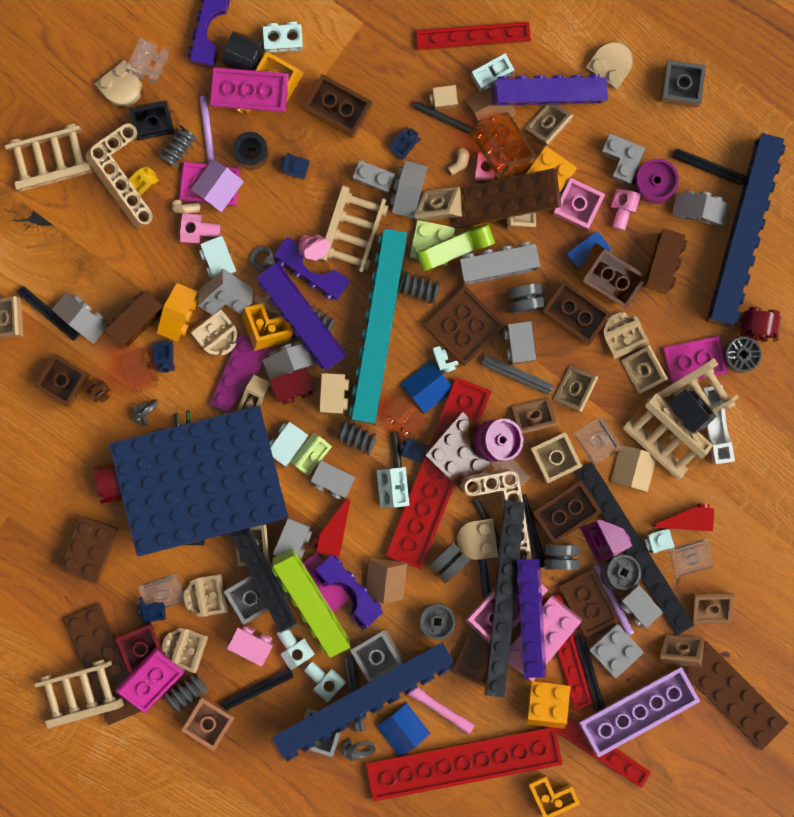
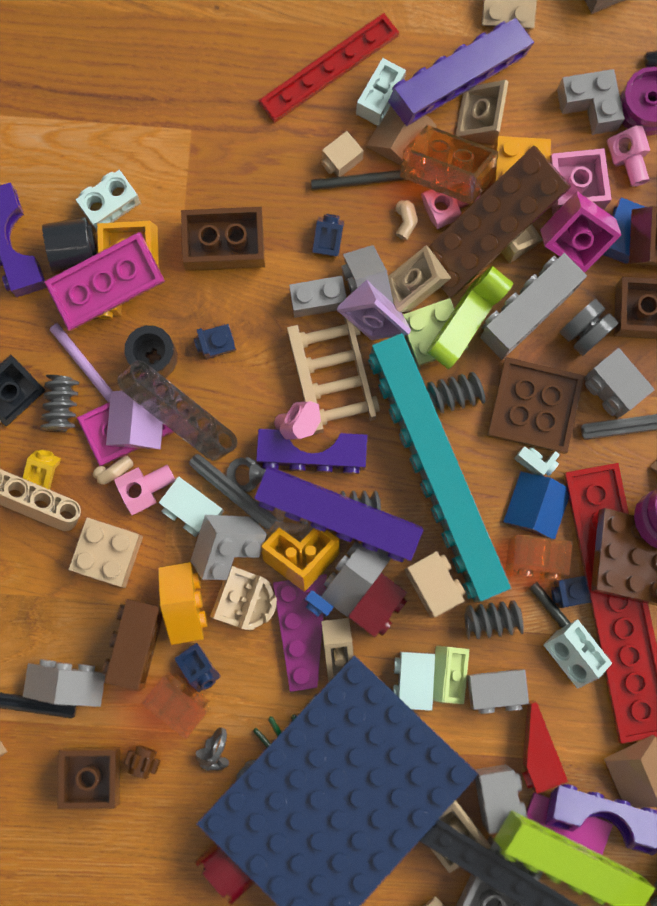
camera: 40 degrees left, 5 degrees down
none -> tan brick [69,517,143,588]
none -> clear smoke beam [117,360,237,461]
none -> dark grey axle [189,454,277,529]
none -> blue plate [303,590,334,617]
none -> lavender slope [337,280,411,340]
none -> dark pink brick [540,191,622,273]

